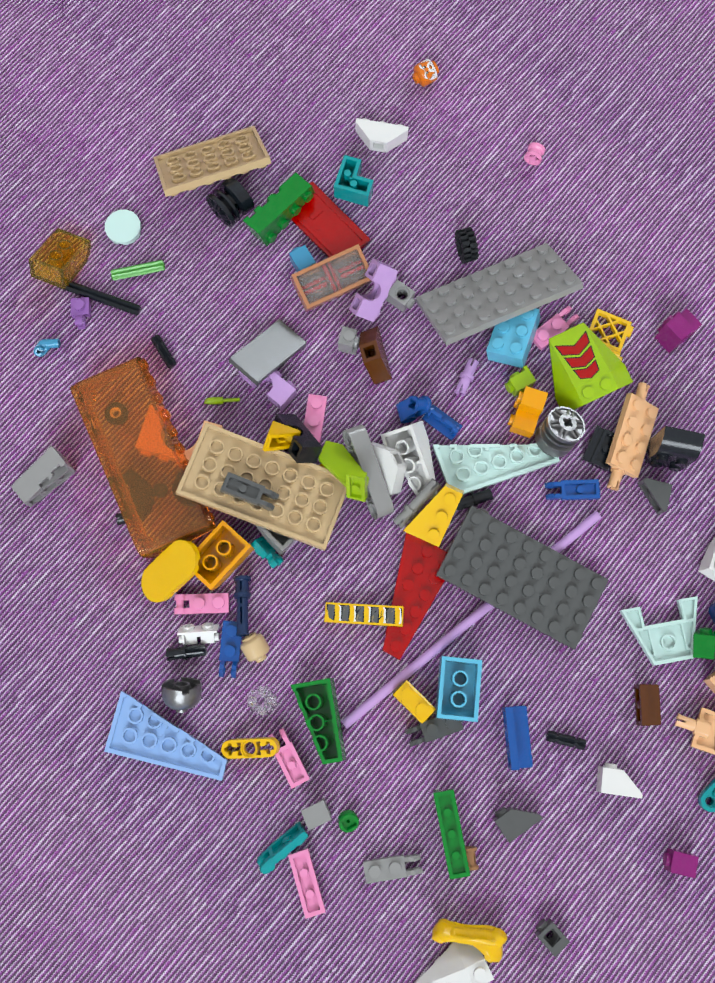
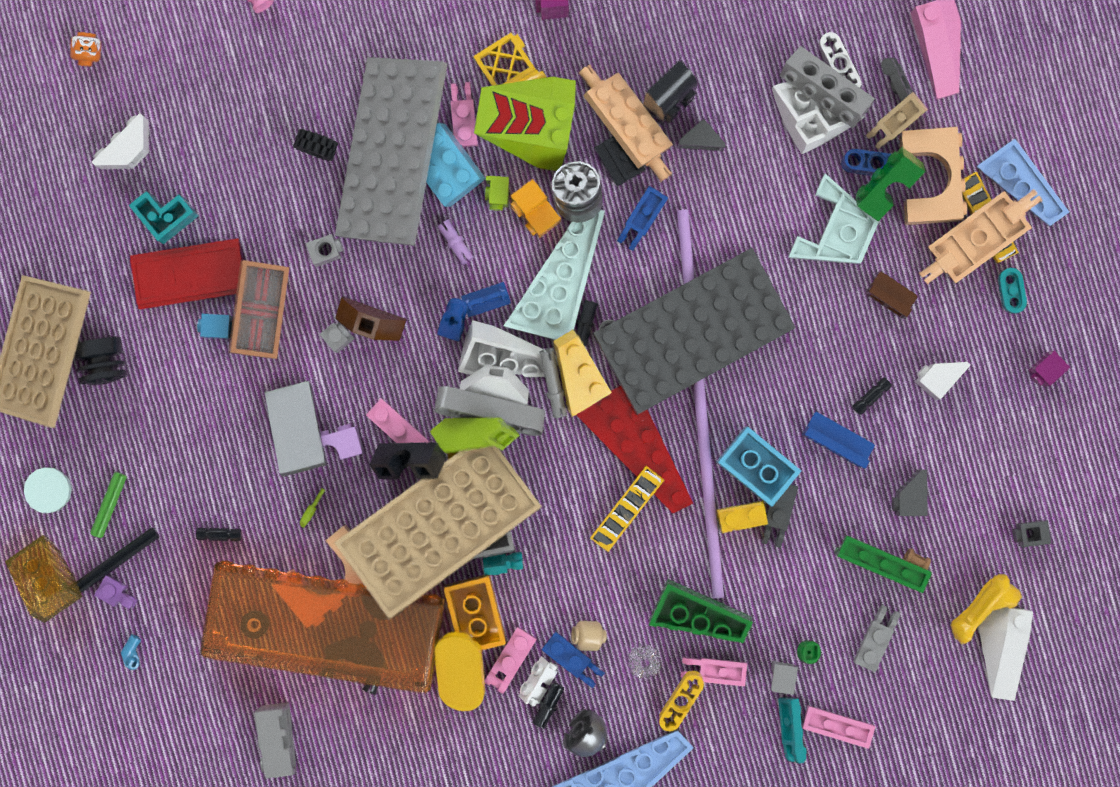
camera: 55 degrees left, 10 degrees up
dark grey hinge [220,472,279,511] -> none
dark blue pin [233,575,251,637] -> none
green wedge [243,172,315,246] -> none
yellow slope [262,421,301,452] -> none
lavender arch [349,258,398,322] -> none

